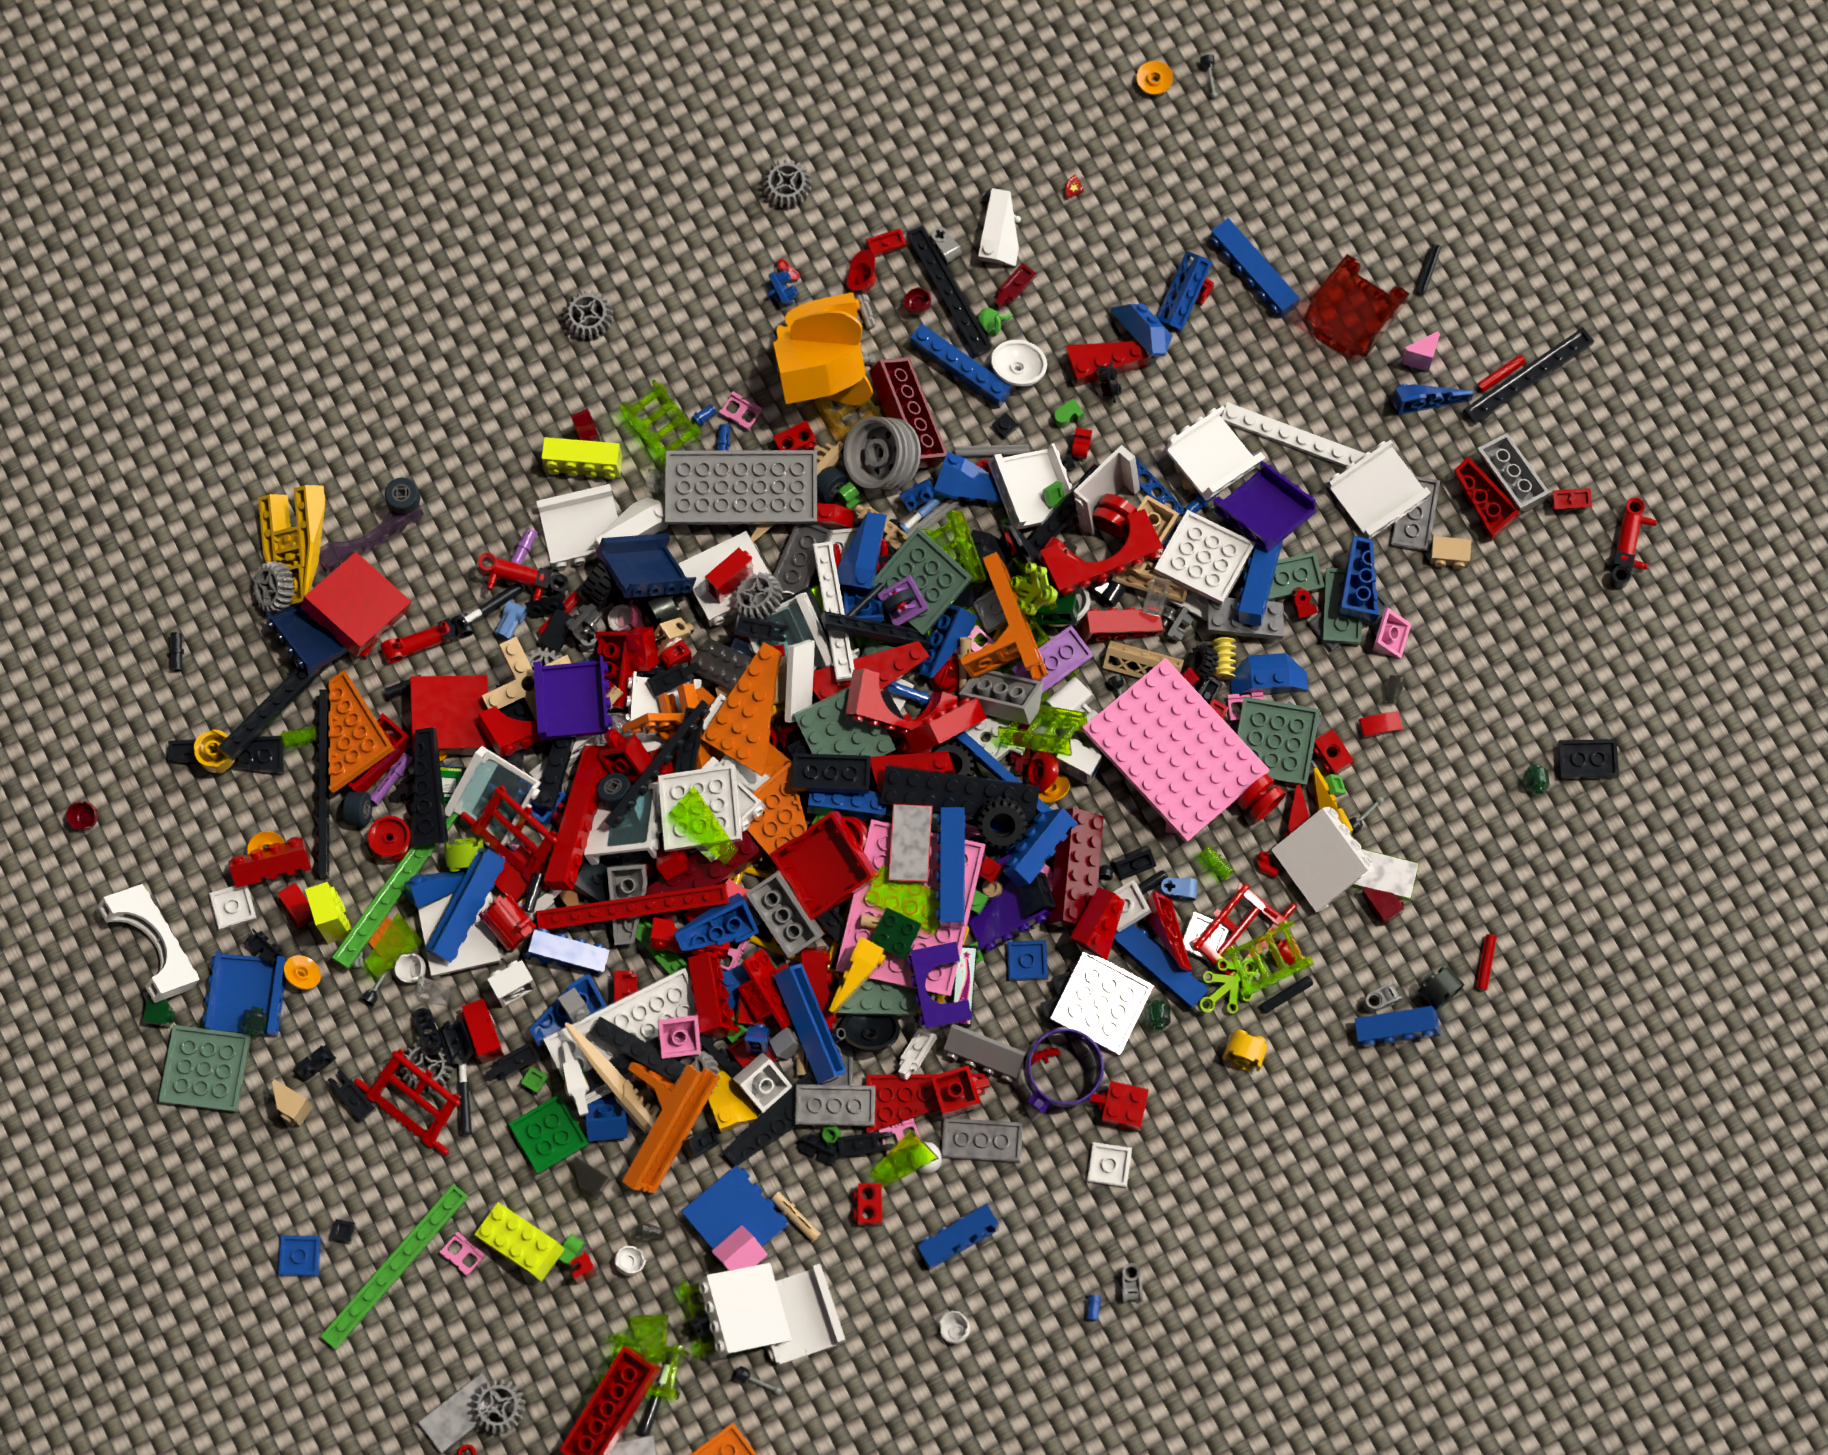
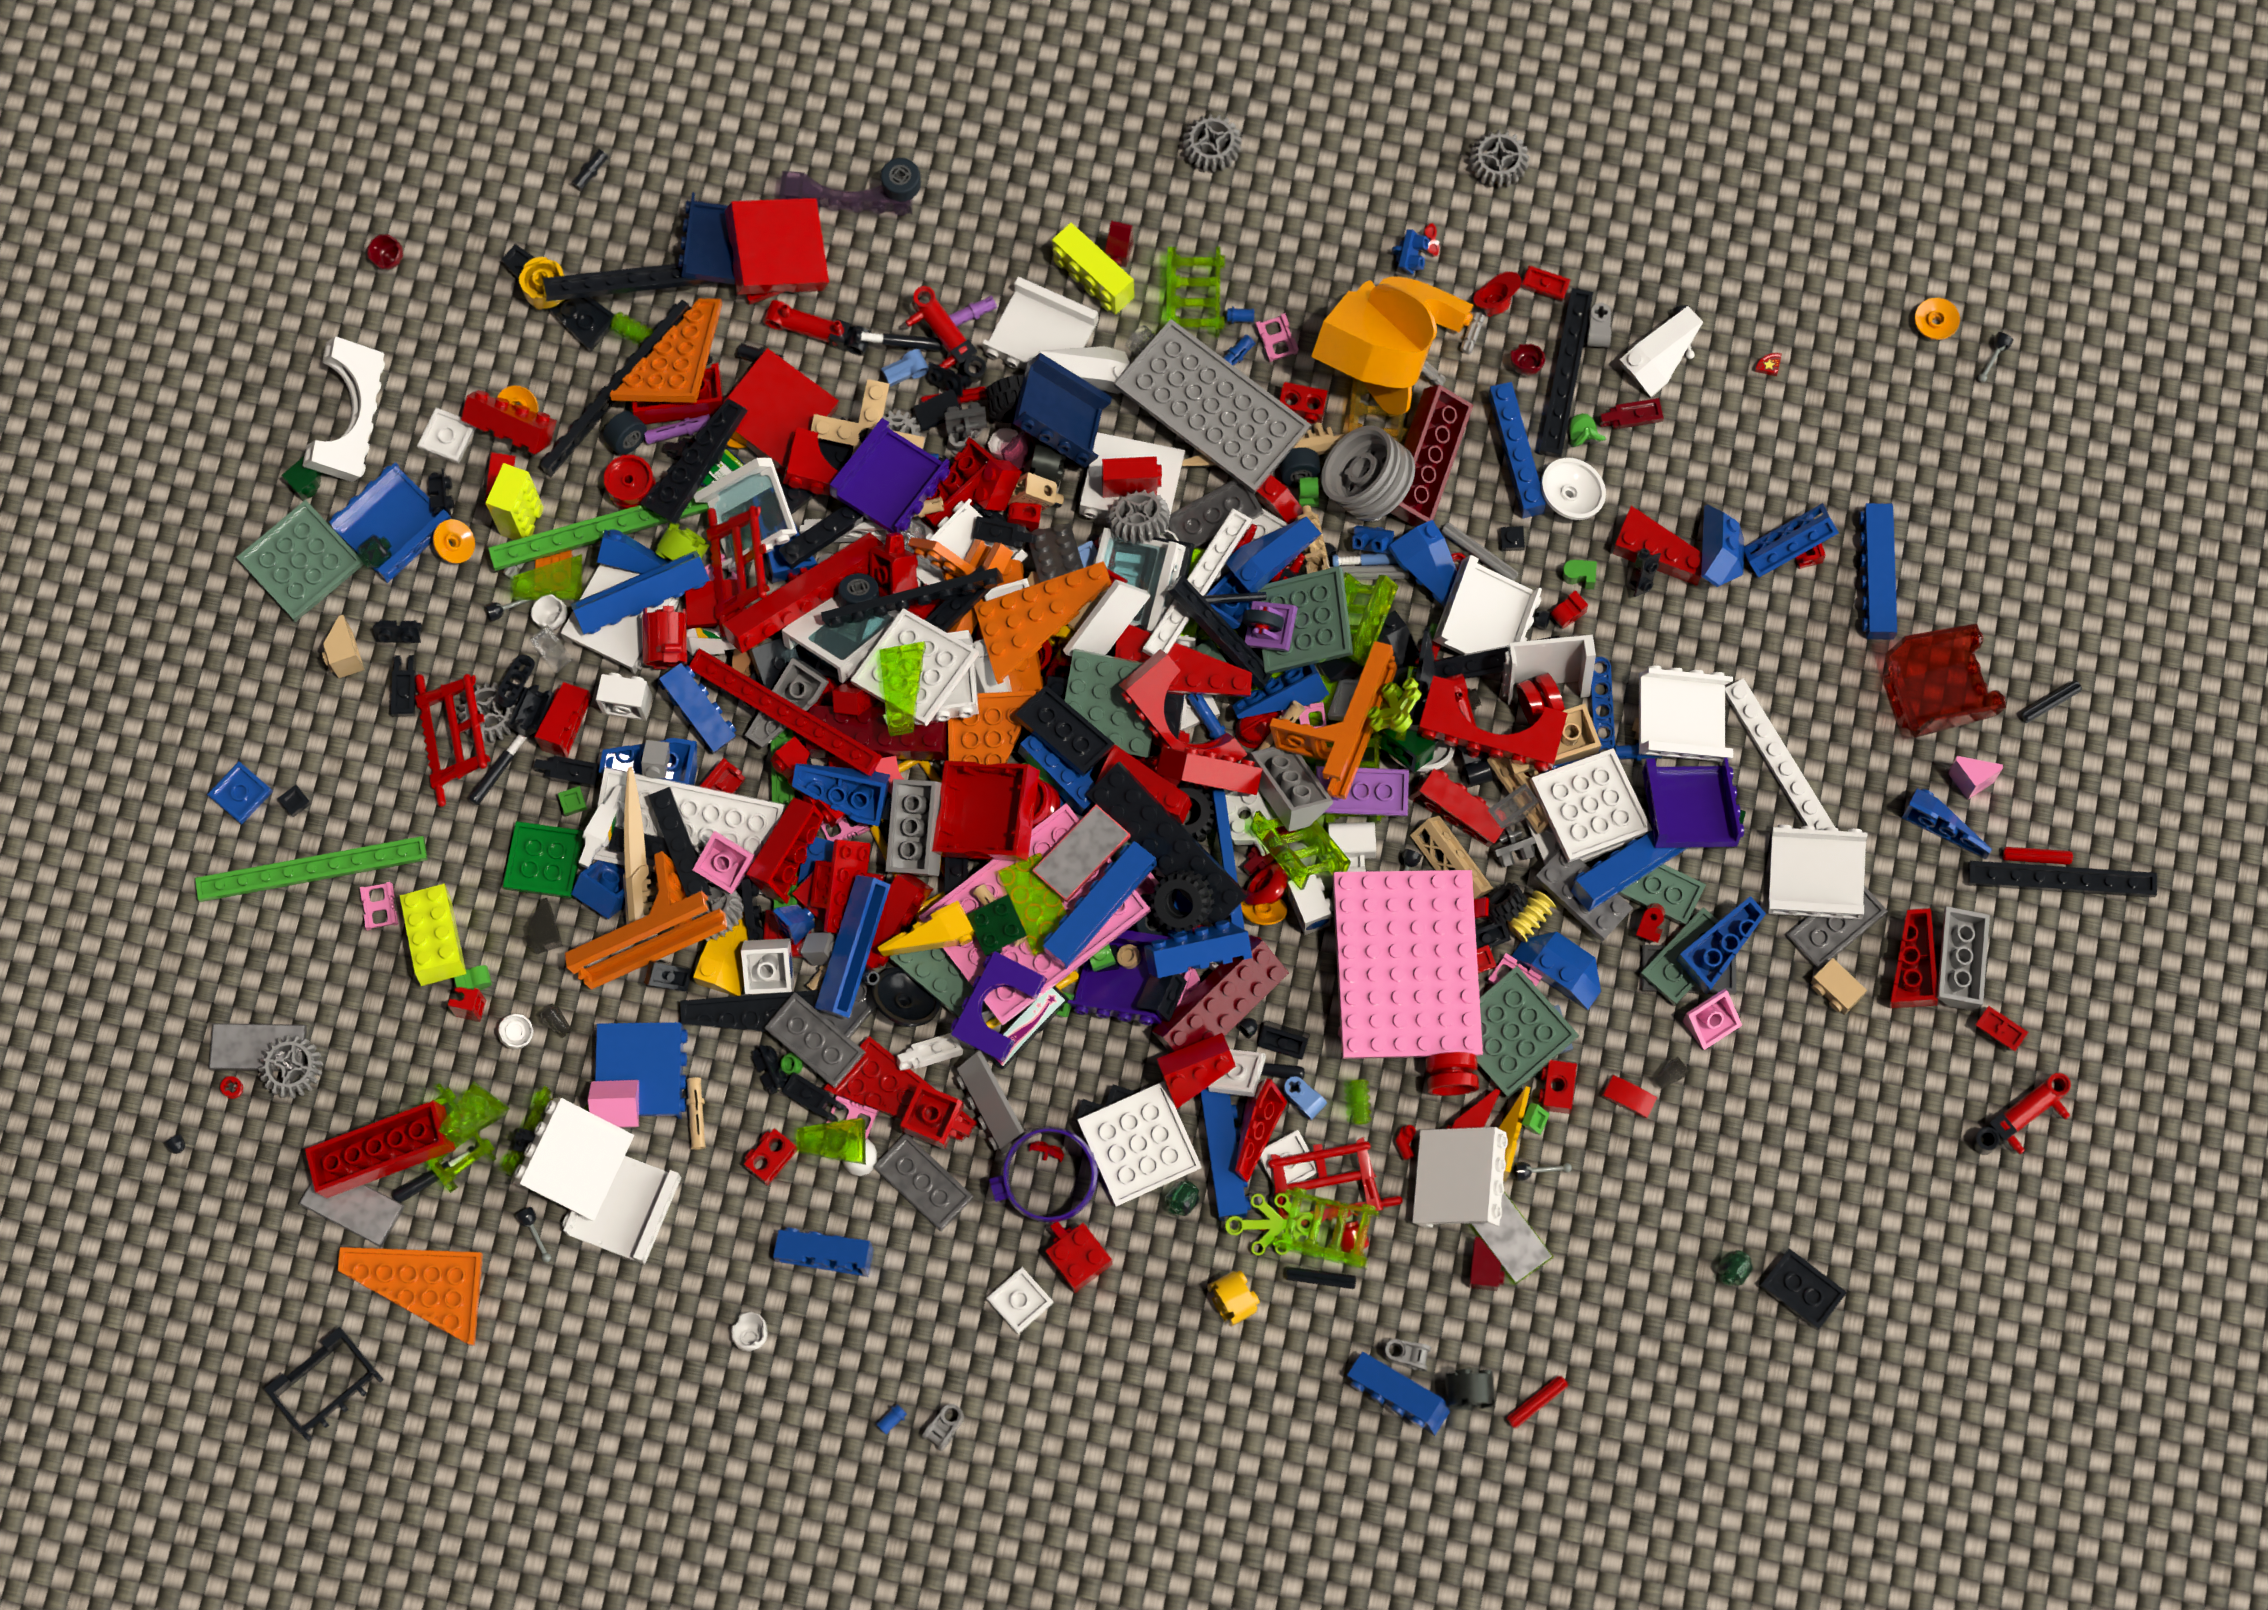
camera: 40 degrees right, 0 degrees up
light grey gear [253,561,295,613] -> none
yellow wedge [258,485,325,605] -> none
black pin [522,872,545,913] -> none
black hinge [734,615,789,642] -> none
red plate [979,856,1004,884] -> none
blue tile [1007,940,1048,981] -> none
bright green plate [1043,481,1065,507] -> none

